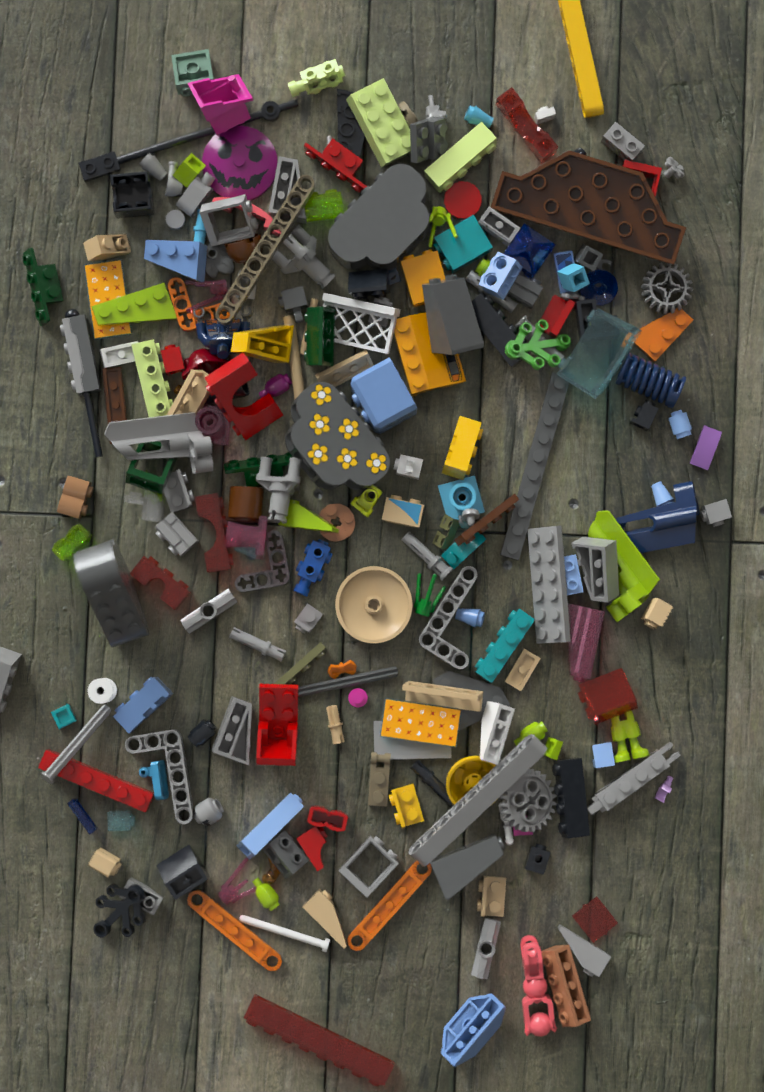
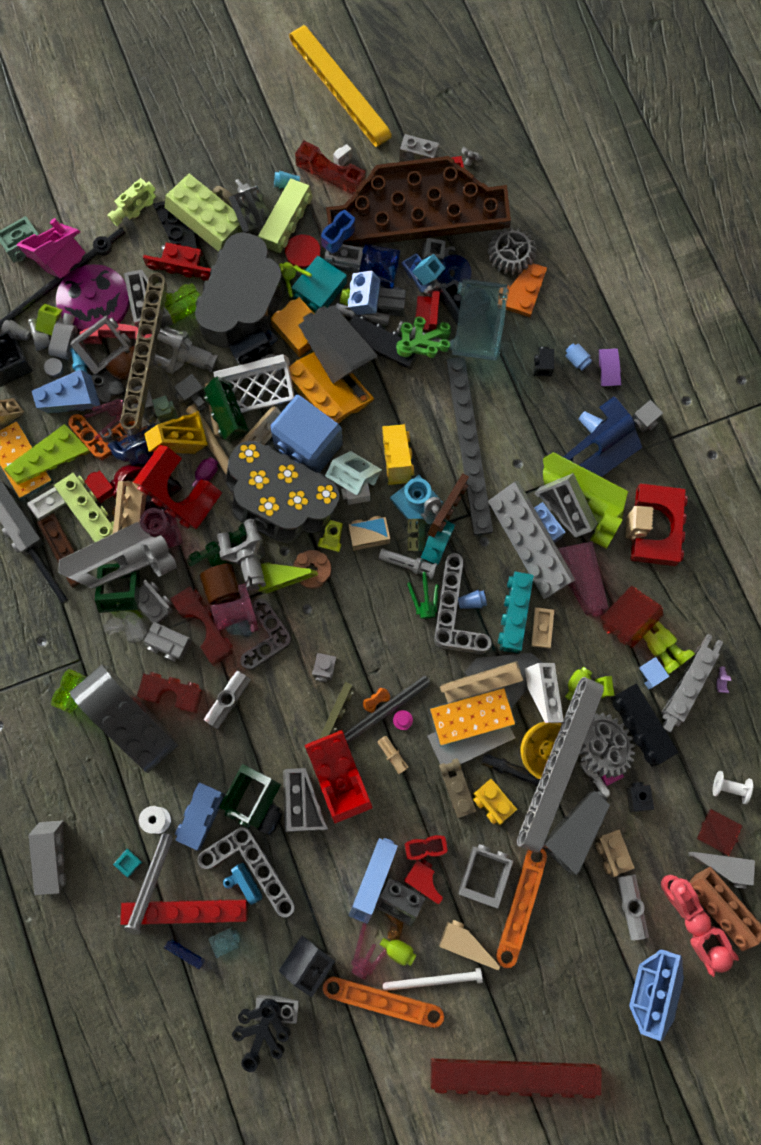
camera: 25 degrees left, 10 degrees down
medium nougat brick [57,476,94,519] -> none
tan brick [88,847,122,878] -> none
light grey head [194,798,224,826] -> none
light grey pin [229,627,286,662] -> none
blue brick [293,539,333,597] -> none
tan dish [335,566,412,643] -> none
dark blue piece [615,352,686,408] -> none
none -> sand green brick [152,395,178,423]
none -> dark green window [219,764,282,828]
none -> blue brick [321,210,355,254]
none -> light aqua panel [325,451,382,495]
none -> red arch [630,483,688,566]
none -> white piece [713,771,753,804]

